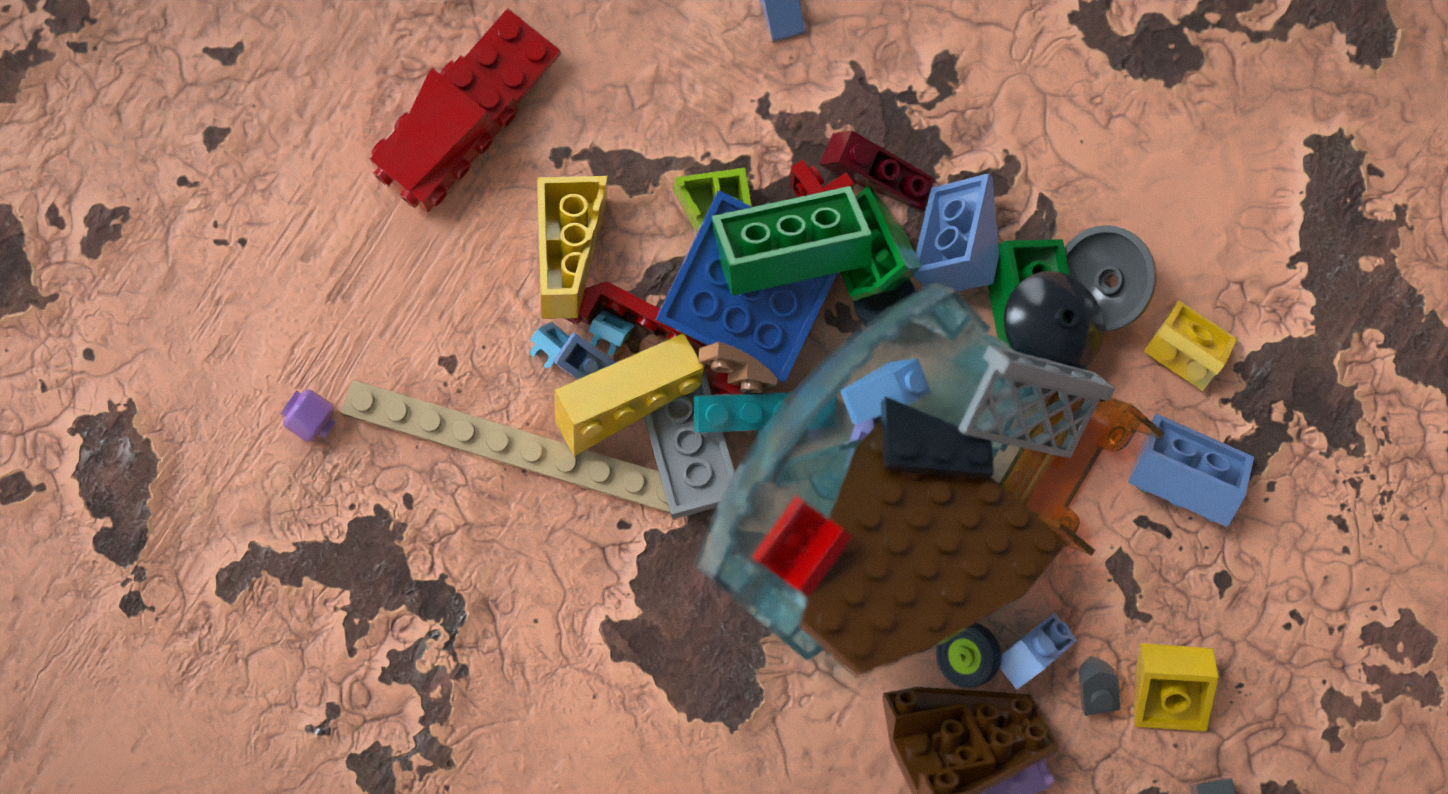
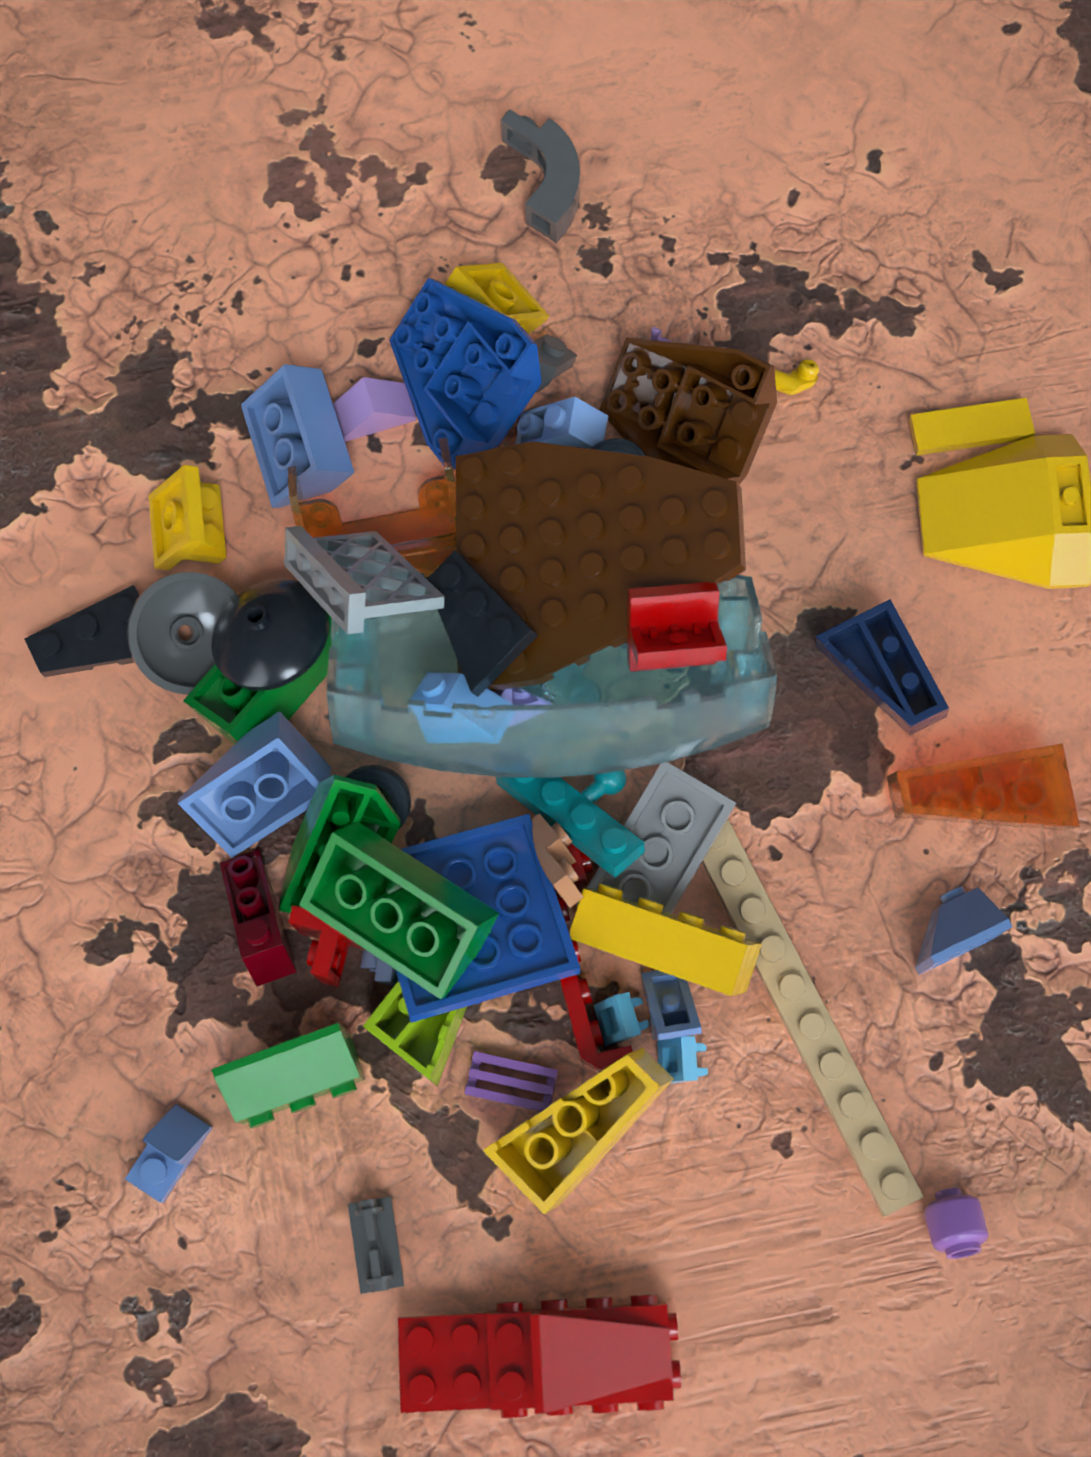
camera: 130 degrees left, 5 degrees down
none -> black wing [24,585,140,677]
none -> slope [211,1023,365,1129]
none -> lavender slope [333,377,417,442]
none -> dark grey hinge [348,1196,404,1294]
none -> blue wedge [389,278,542,470]
none -> medium lavender tile [464,1051,558,1112]
none -> dark blue wedge [815,599,949,735]
none -> clear orange wedge [886,743,1080,831]
none -> medium blue slope [915,886,1013,975]

